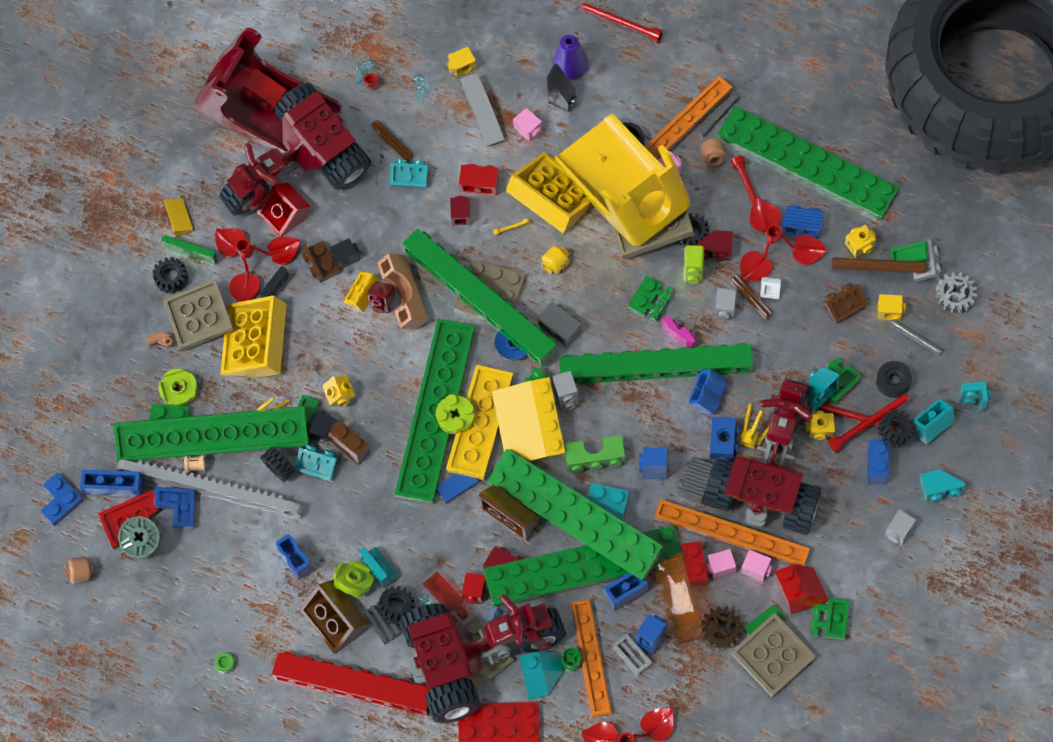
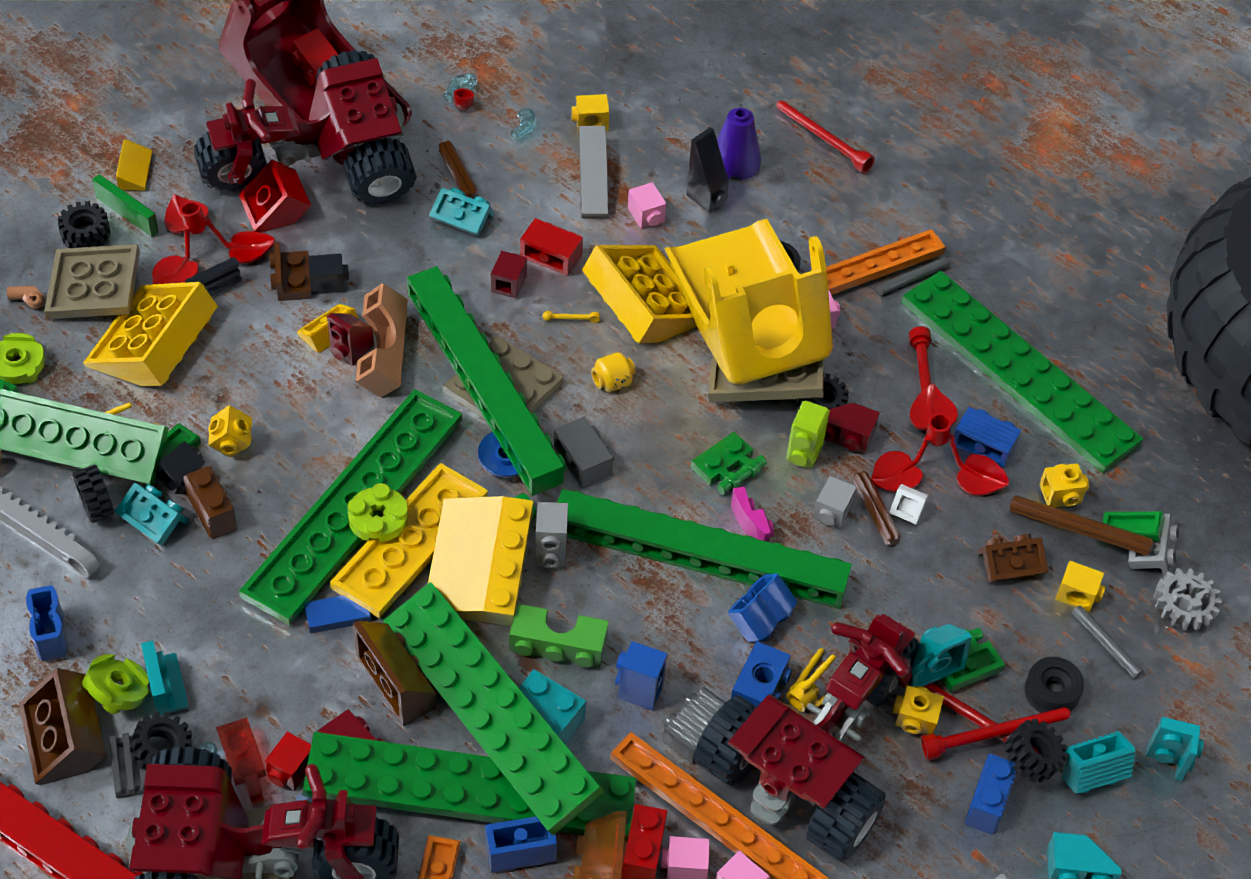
camera: 10 degrees right, 15 degrees down
nougat head [700,138,727,166] -> none

